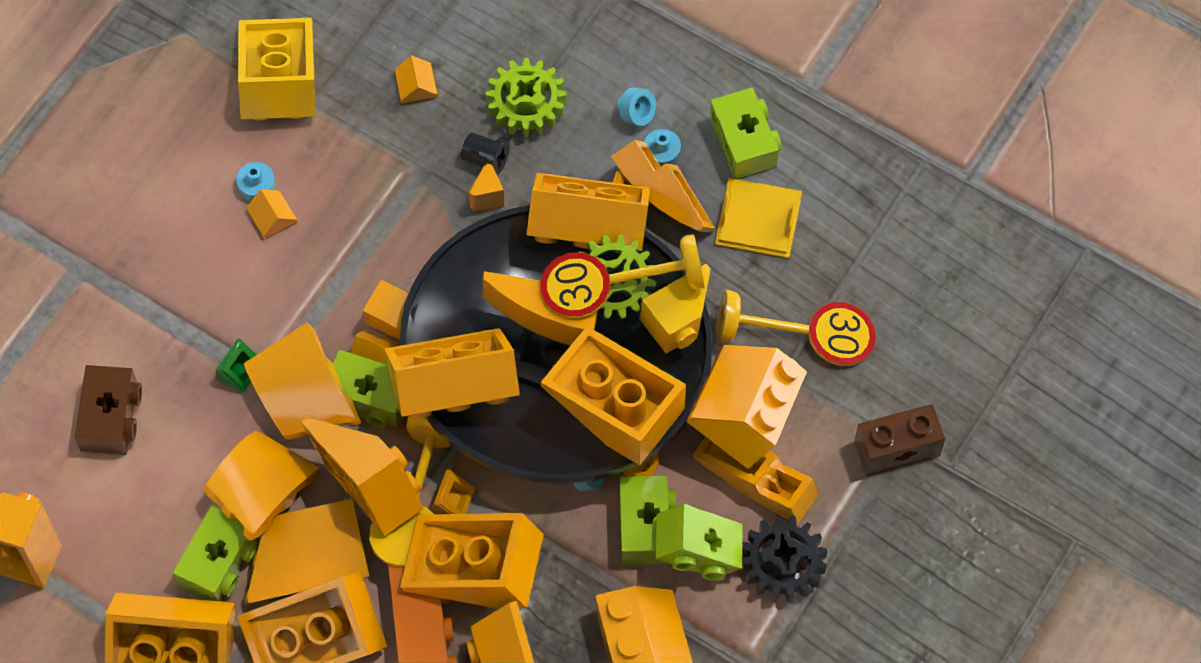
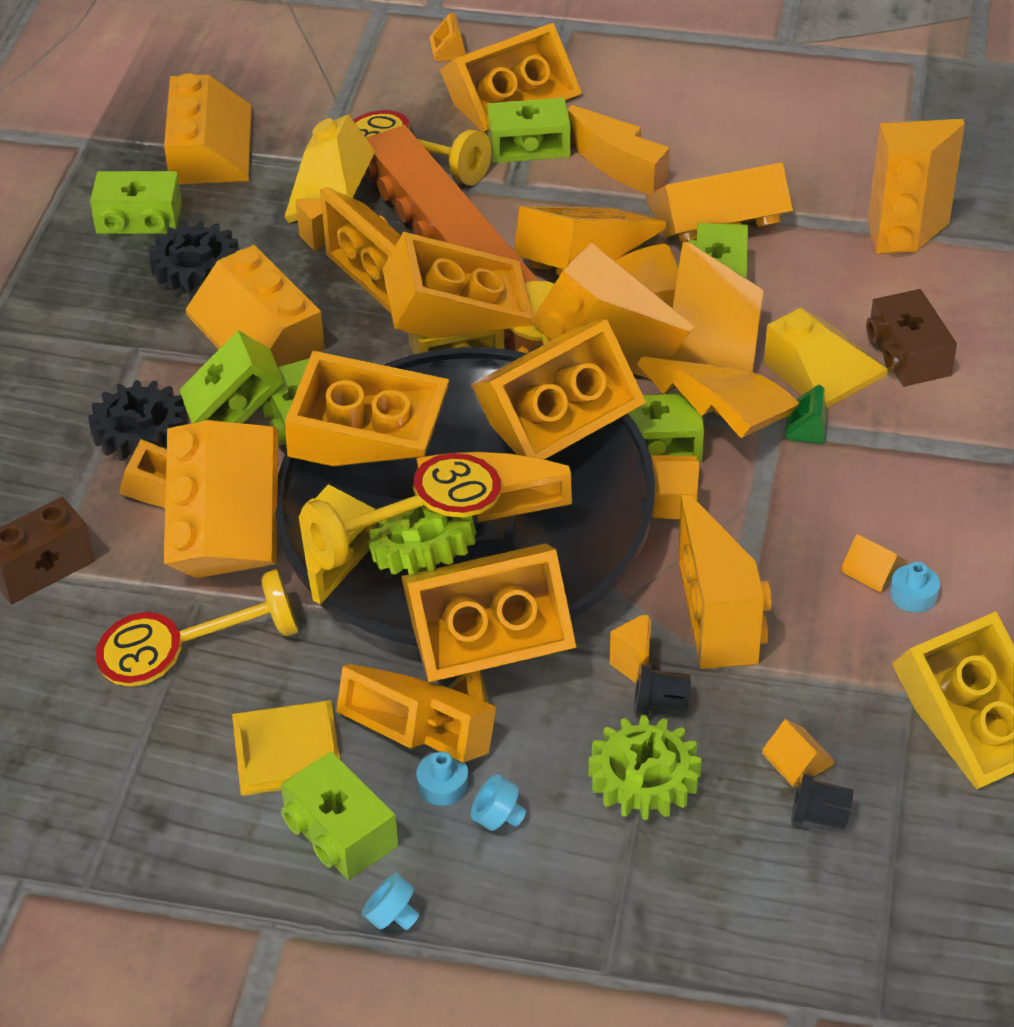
camera: 160 degrees right, 20 degrees down
none -> medium azure tile [362,873,419,930]
none -> light orange slope [677,495,771,669]
none -> yellow slope [764,307,888,408]
none -> black bush [791,771,853,830]

